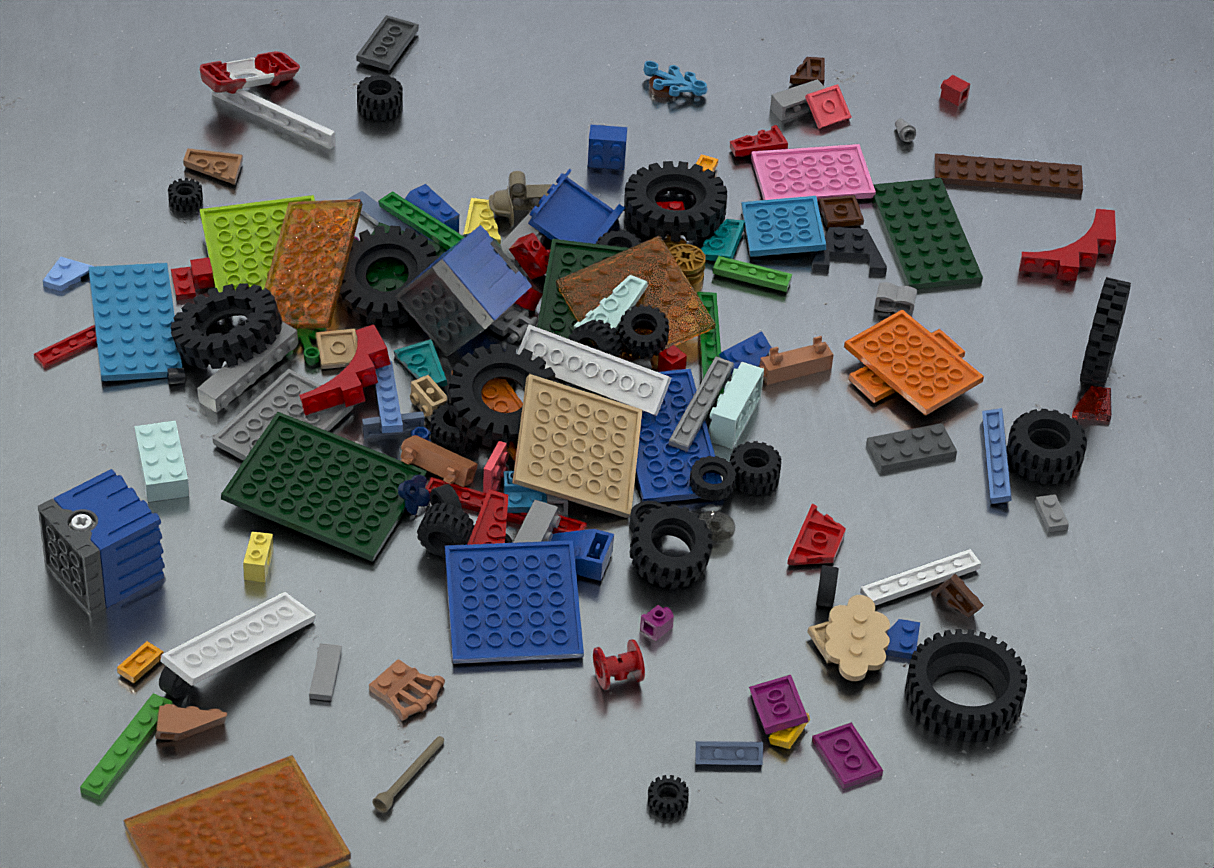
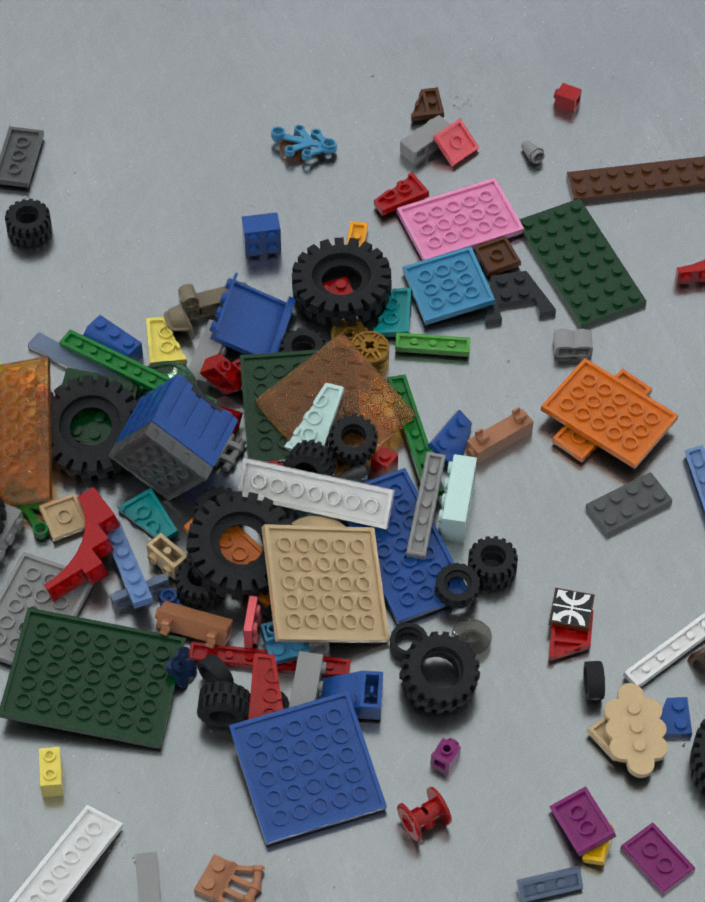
camera: 10 degrees left, 10 degrees up
none -> tile [548,587,595,632]

